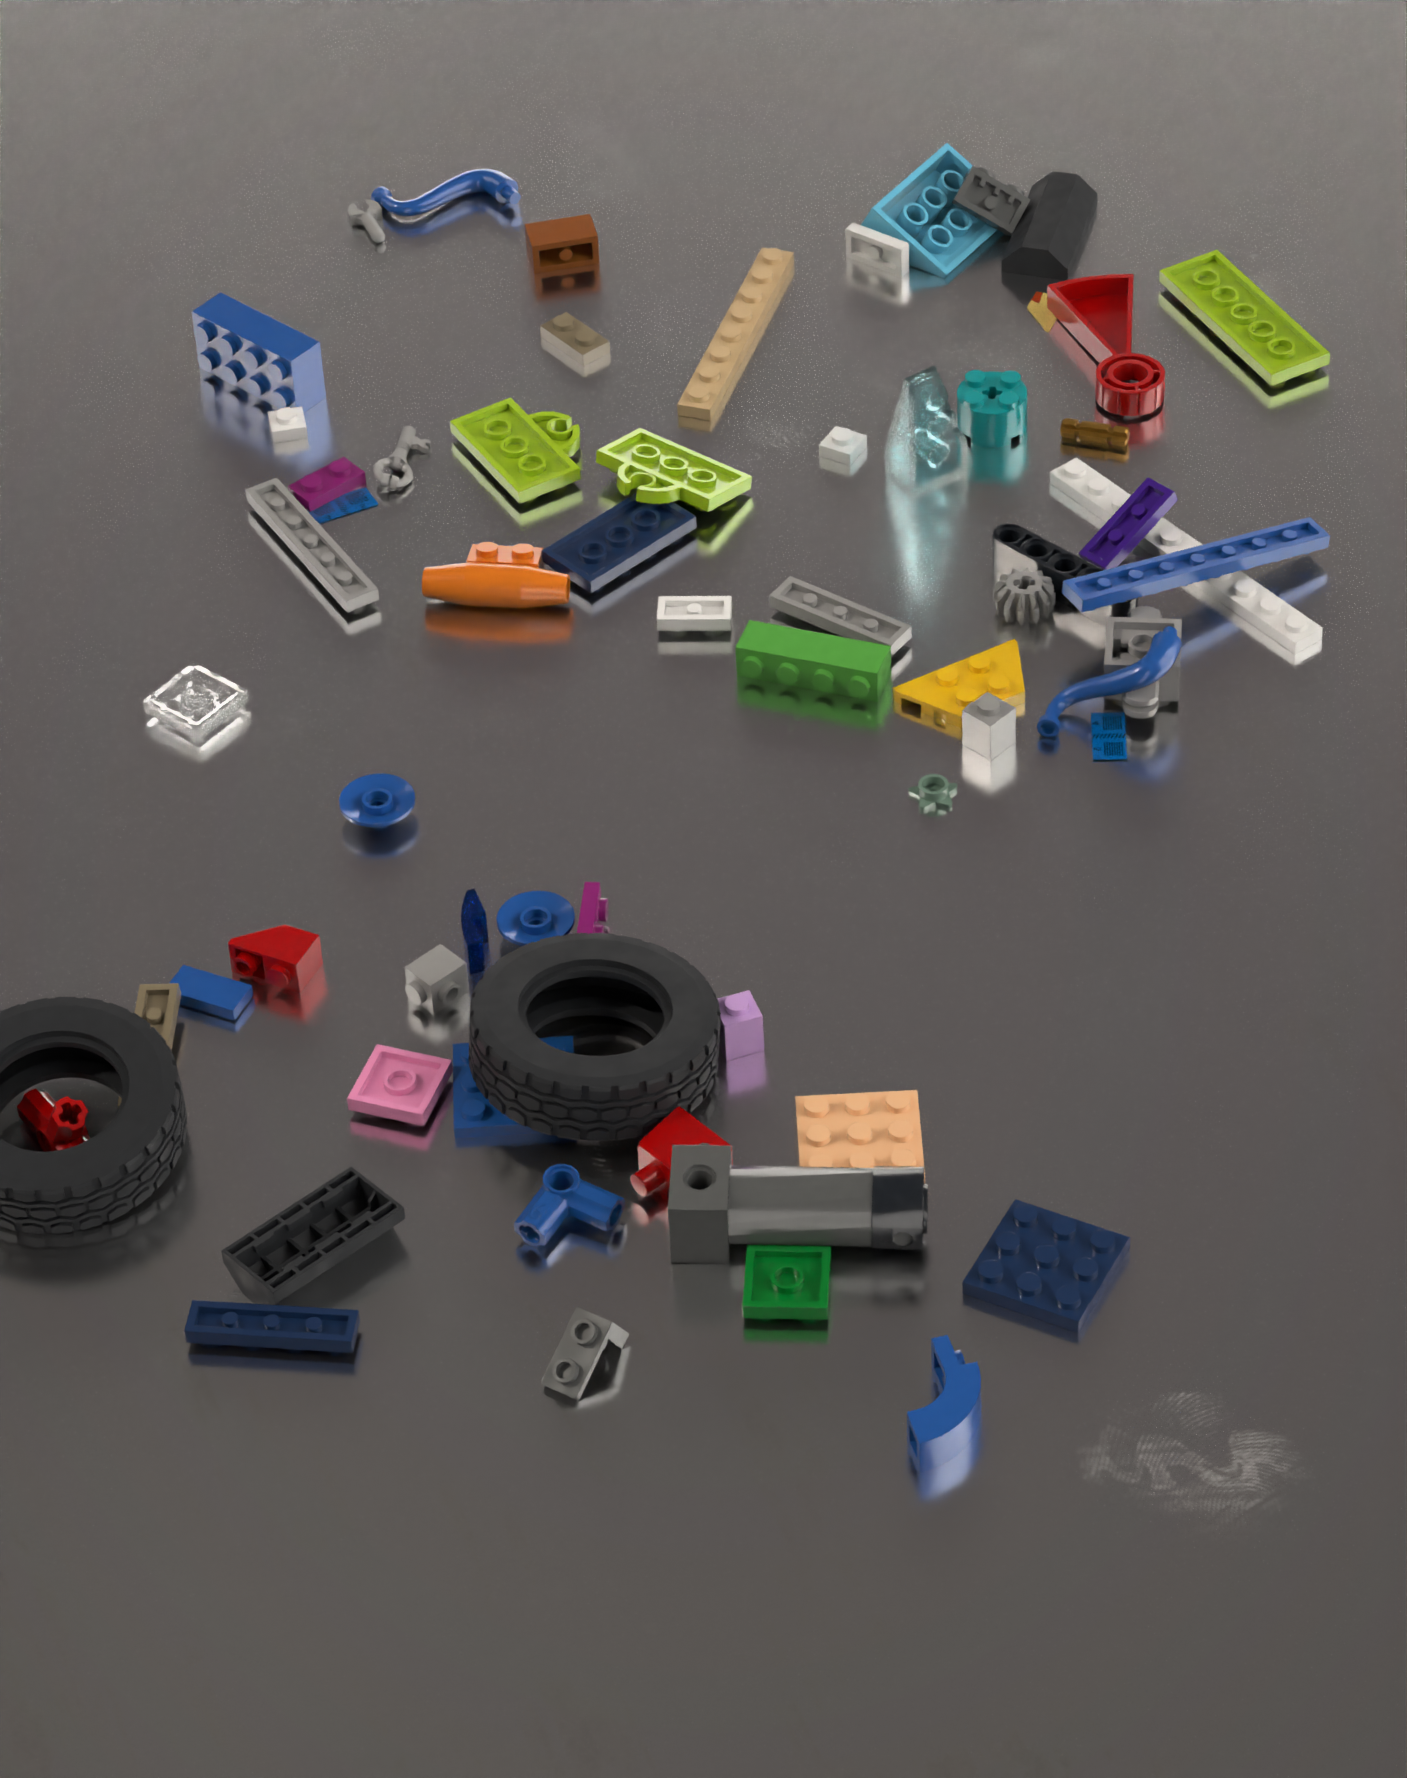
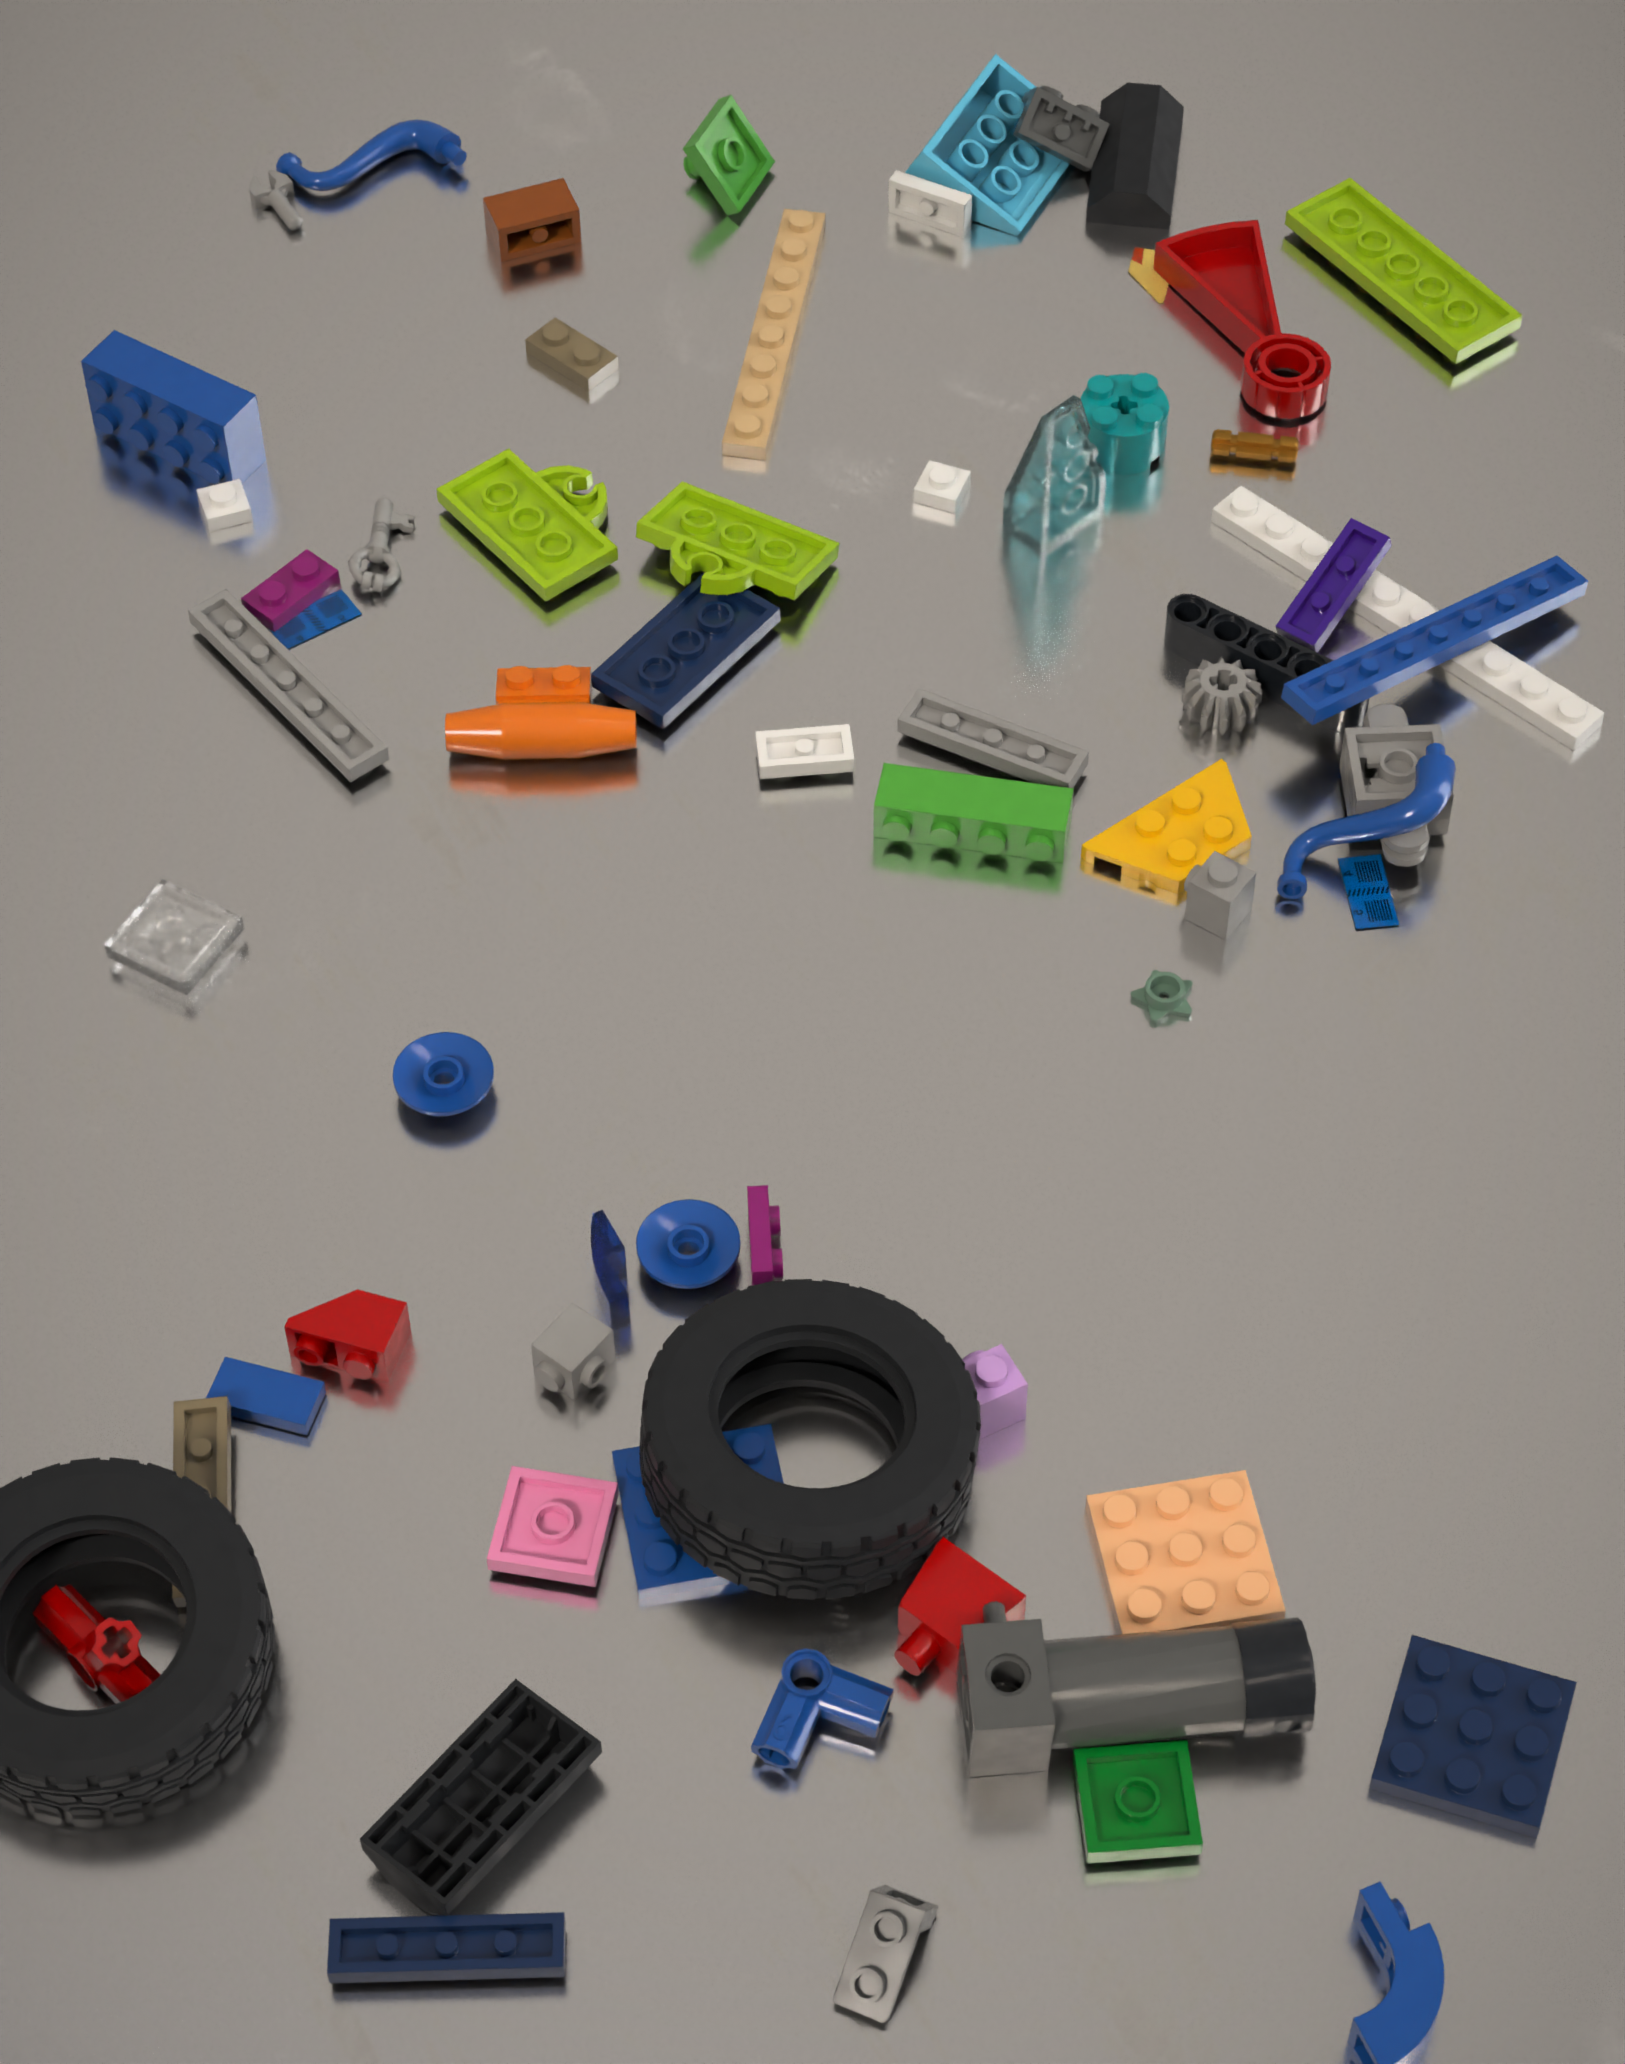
camera: 10 degrees left, 10 degrees up
none -> bright green tile [683,95,775,216]

